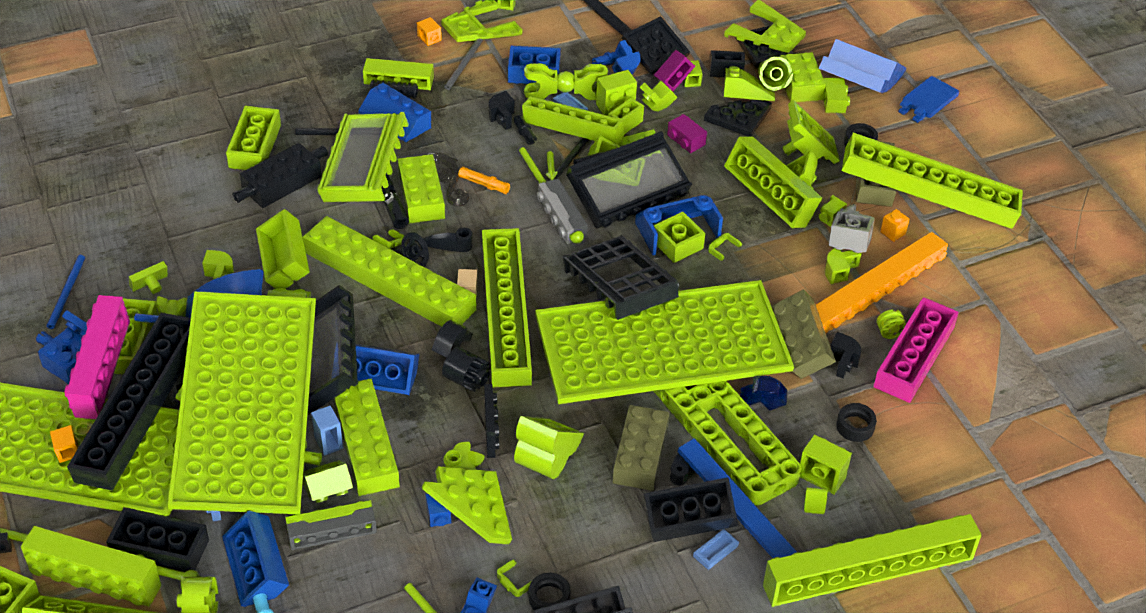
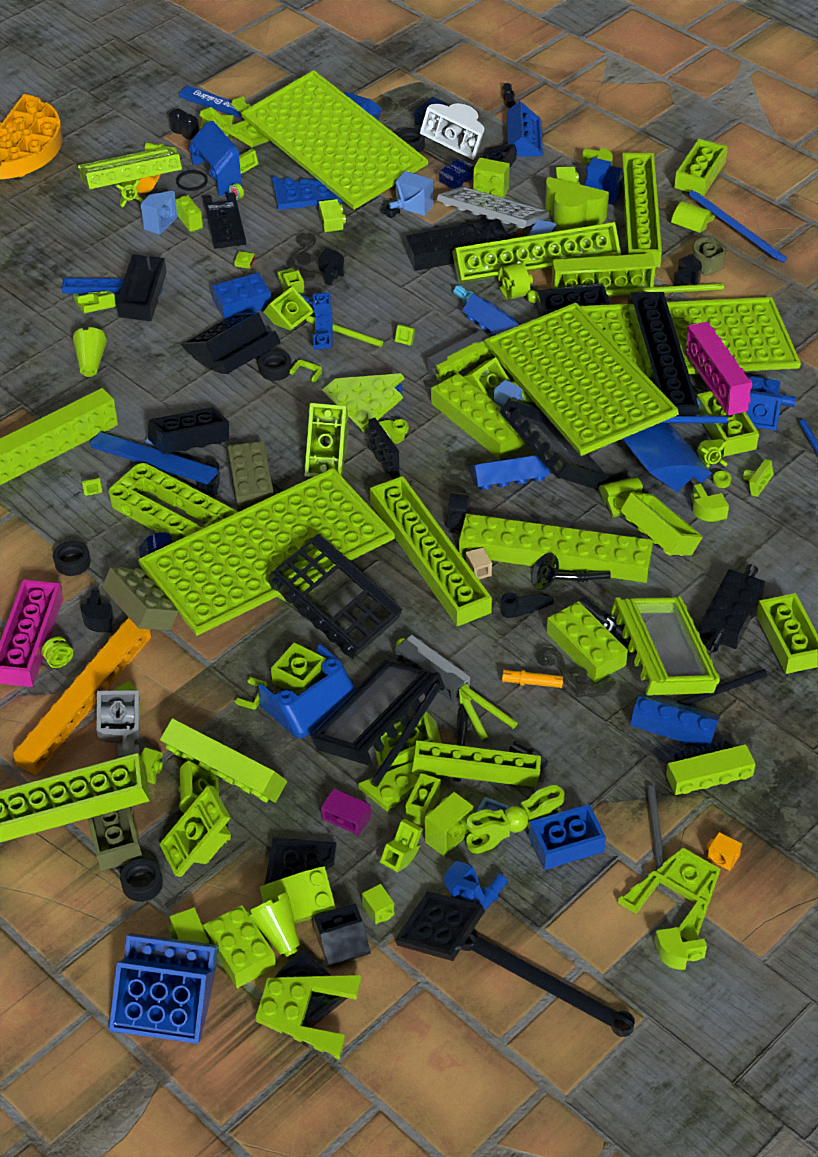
camera: 160 degrees right, 0 degrees up
light orange brick [50,425,79,463] -> none
lime piece [373,229,404,249] -> none
black gear [442,346,490,392] -> none
black brick [489,91,515,130] -> none
magenta brick [654,50,695,92] -> none
lime brick [800,434,852,495] -> none
light orange brick [880,209,910,242] -> none
blue tile [898,76,959,123] -> none
none -> lime tile [395,324,416,346]
none -> lime tile [712,471,731,488]

